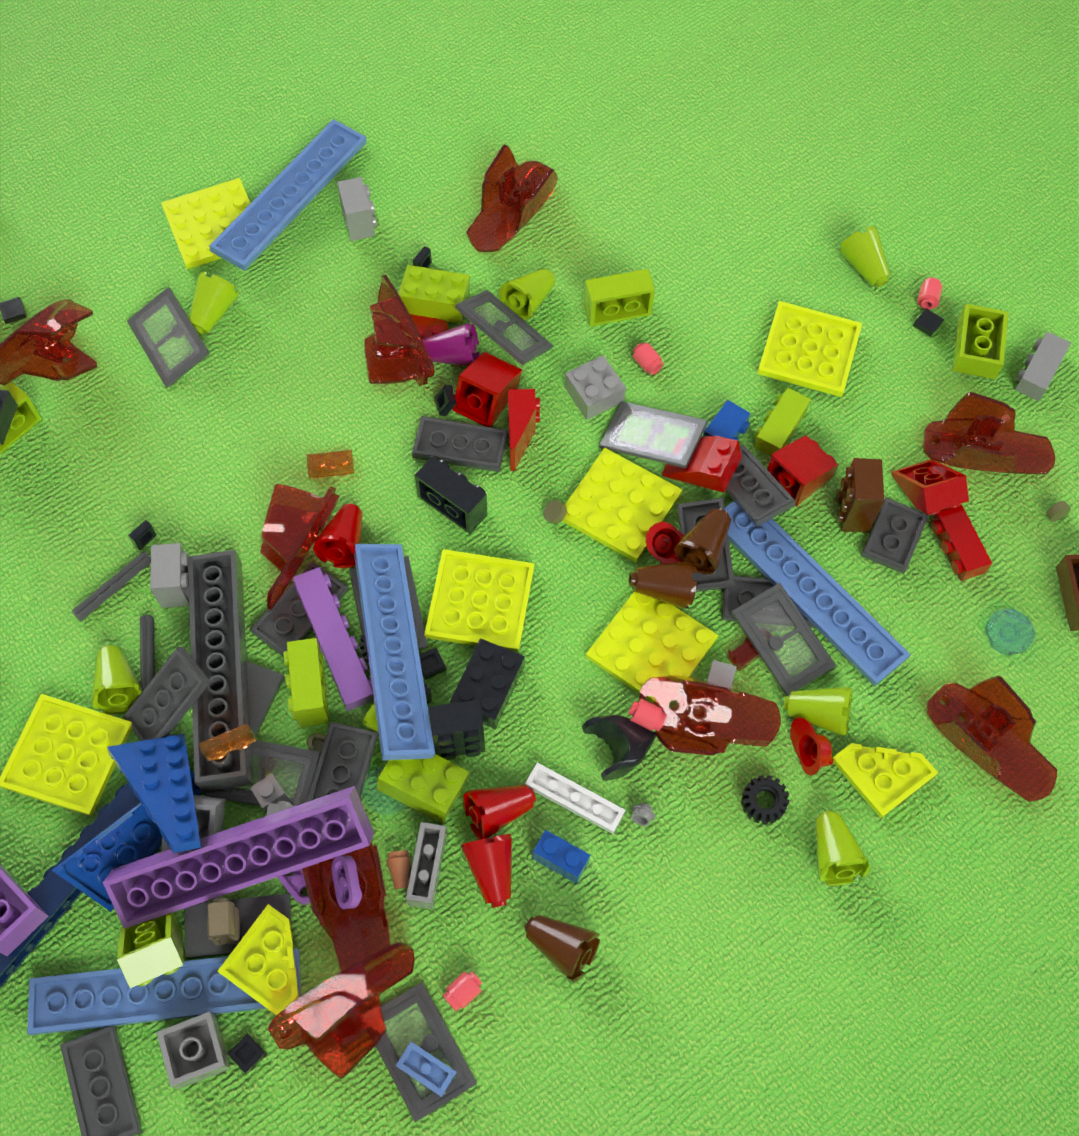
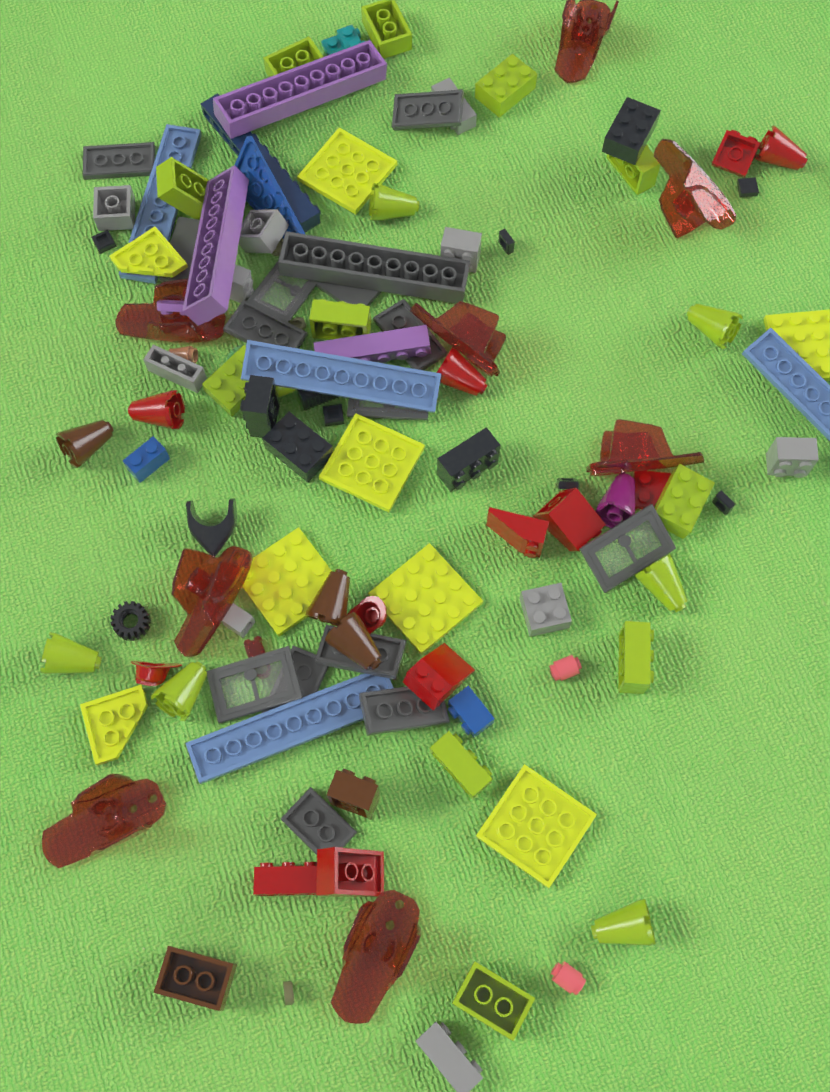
camera: 110 degrees right, 5 degrees up
dark grey axle [72,551,151,621] -> none
blue wing [107,734,201,853] -> none
dark grey tile [123,647,211,741] -> none
clear door [127,287,210,388] -> none
dark grey axle [140,615,155,691] -> none
clear orange plate [199,723,256,761] -> none
dark tan brick [207,898,240,946] -> none
light grey brick [250,774,292,812] -> none
clear red piece [268,942,415,1079] -> none
clear orange plate [307,450,354,479] -> none
dark grey door [361,982,477,1122] -> none
medium blue plate [396,1042,457,1097] -> none
dark grey tile [412,416,508,472] -> none
coral brick [442,971,482,1012] -> none
red cone [463,784,536,840] -> none
clear red piece [466,144,558,252] -> none
white plate [525,763,626,834] -> none
olive tile [544,500,566,524] -> none
clear door [599,401,708,468] -> none
coral brick [628,698,667,732] -> none
light grey plate [631,803,655,826] -> none
red slope [767,435,839,507] -> none
black tile [913,308,944,337] -> none
clear light blue tile [985,609,1035,655] -> none

